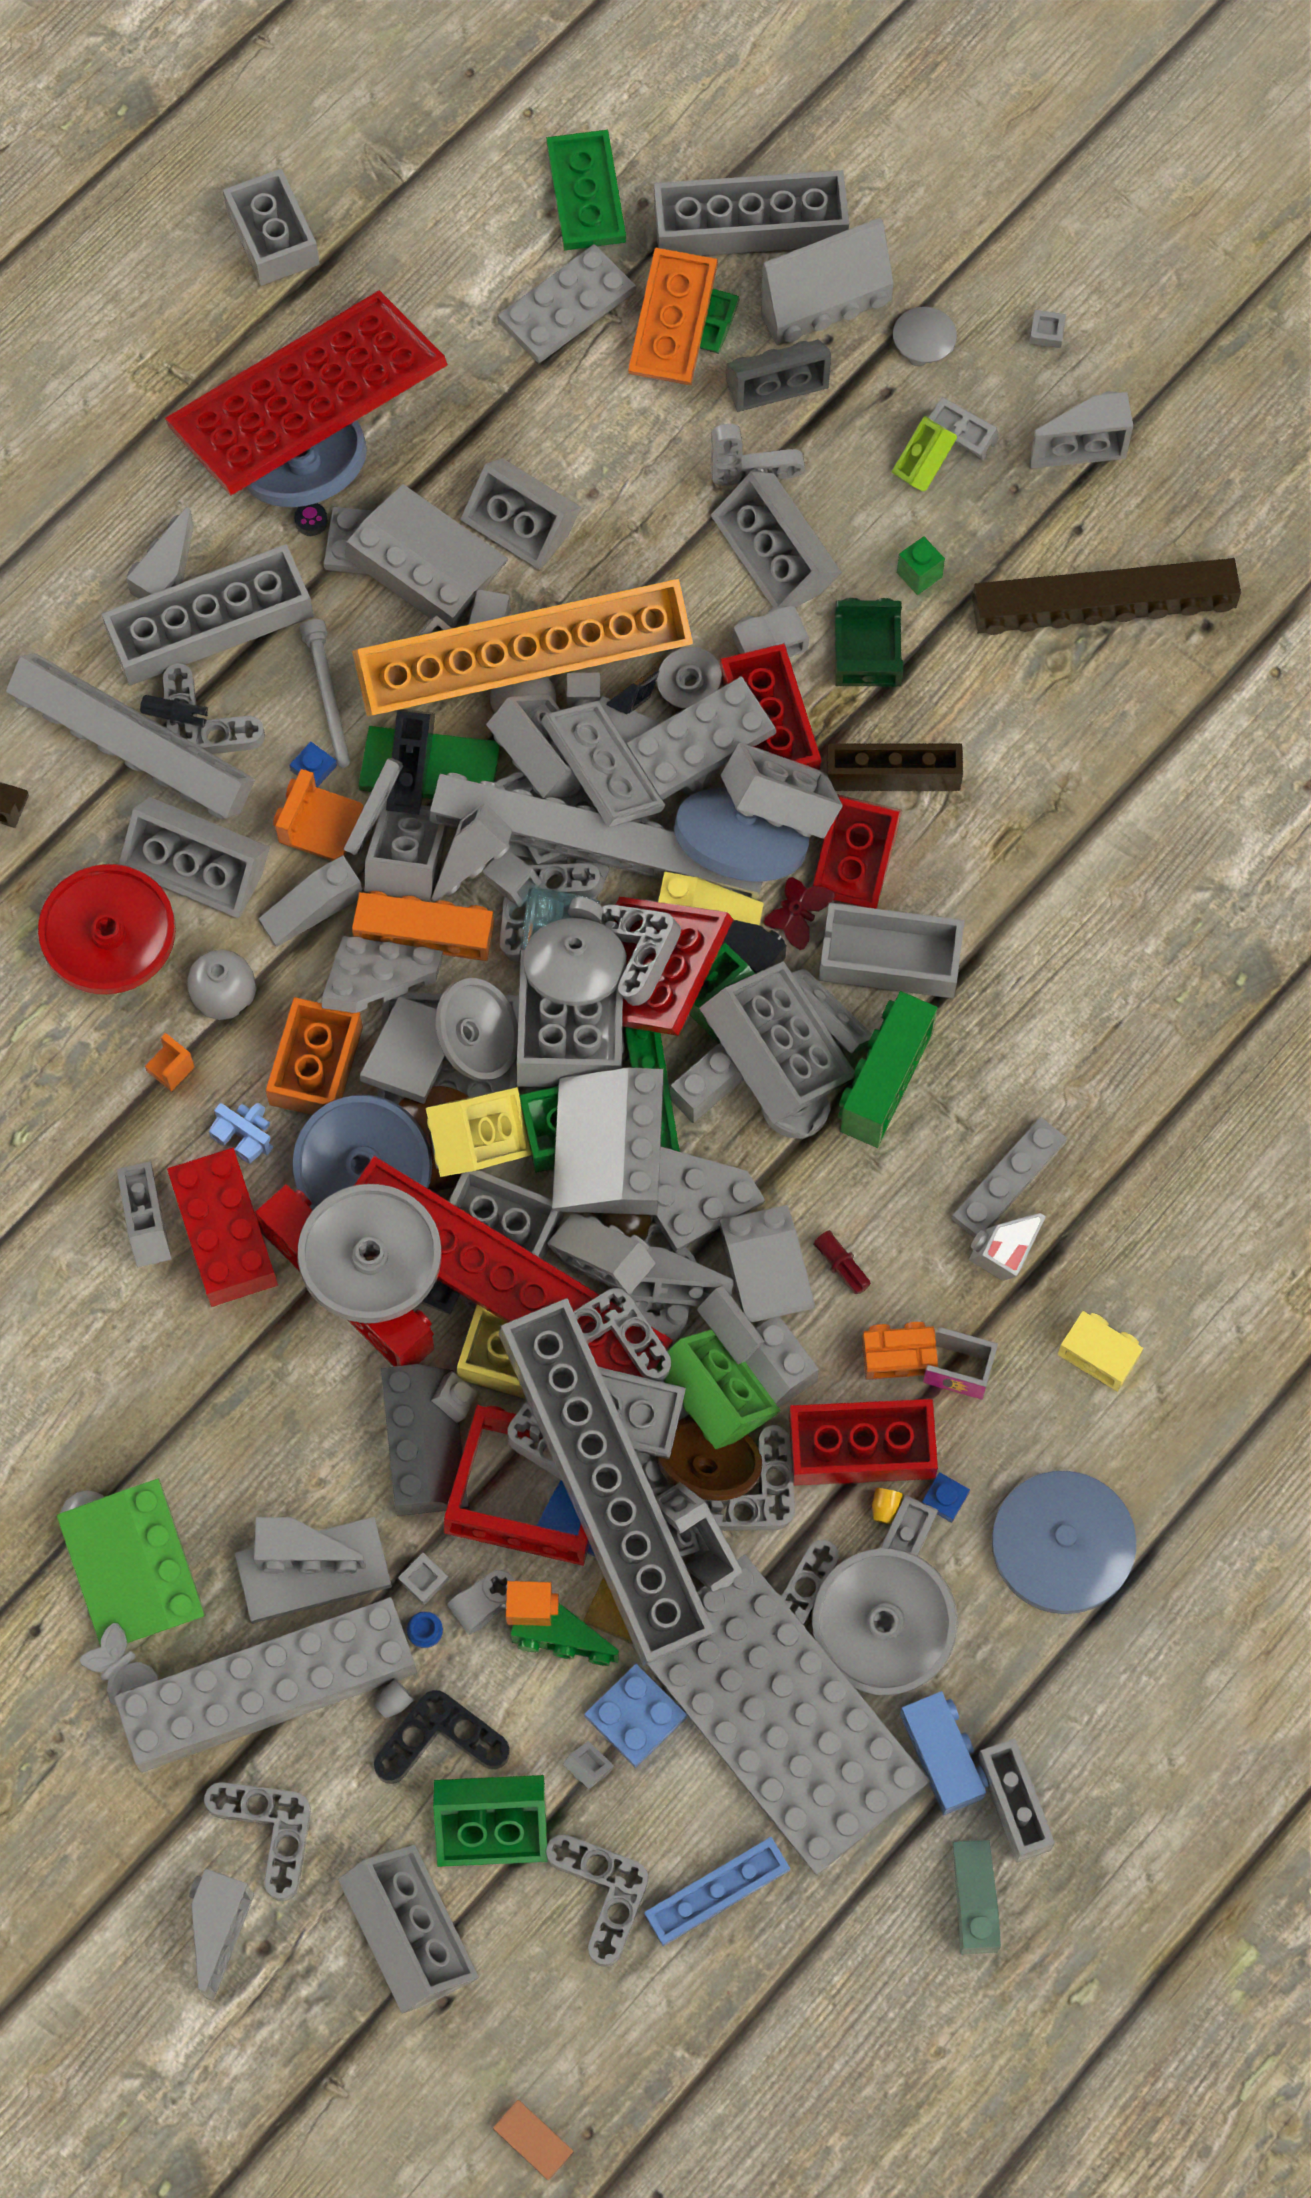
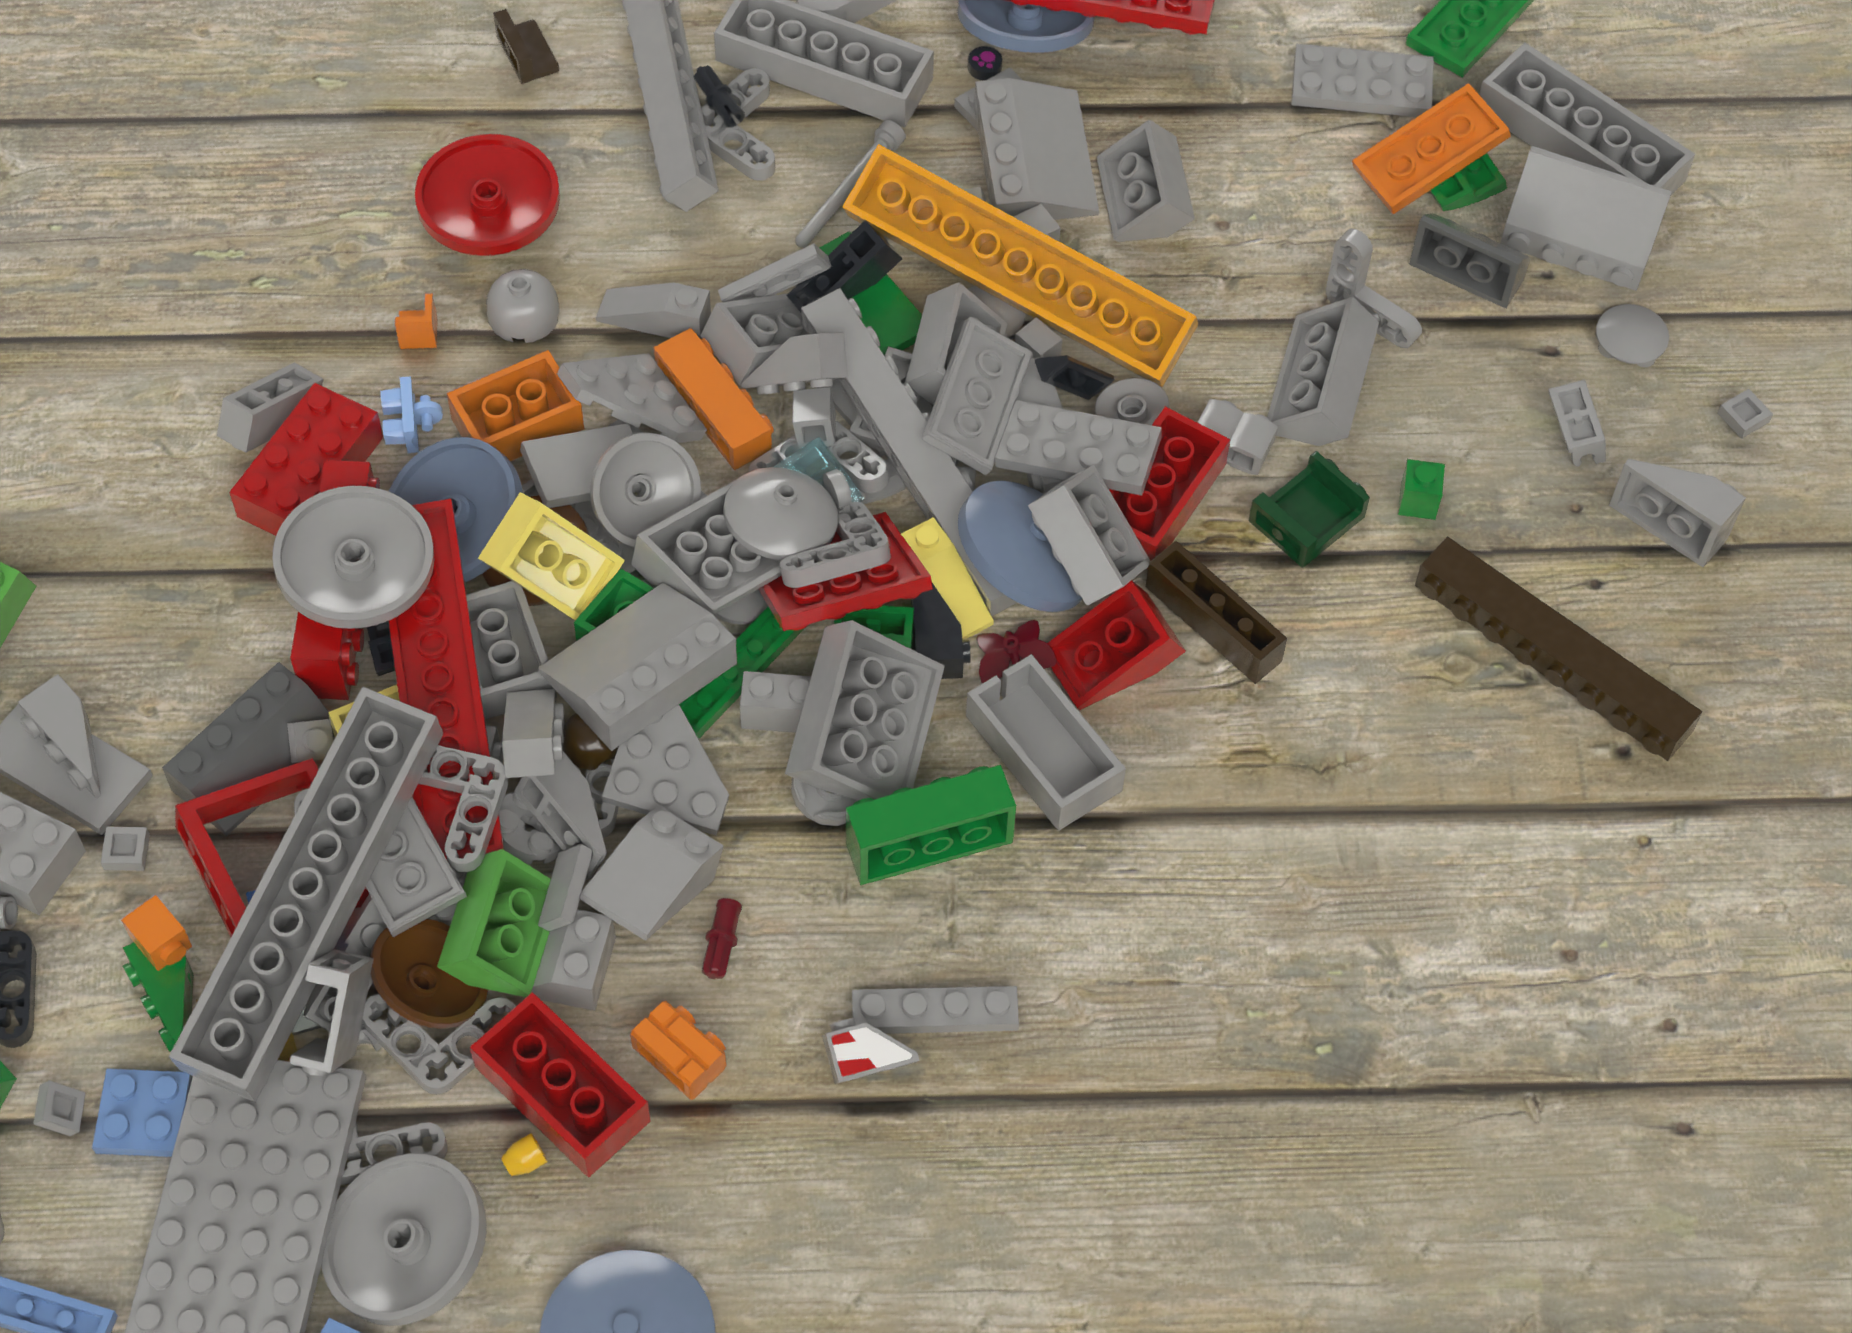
camera: 45 degrees right, 10 degrees down
light grey slope [119,797,270,918] -> none
orange bracket [273,769,364,861] -> none
blue plate [289,742,337,788] -> none
blue plate [407,1612,443,1648] -> none
light grey piece [447,1570,514,1635] -> none
light grey plate [792,968,872,1054] -> none
light grey hinge [880,1495,938,1556] -> none
lime slope [891,416,957,492] -> none
blue plate [922,1472,970,1523] -> none
light grey piece [923,1327,998,1400] -> none
light yellow brick [1058,1311,1143,1392] -> none

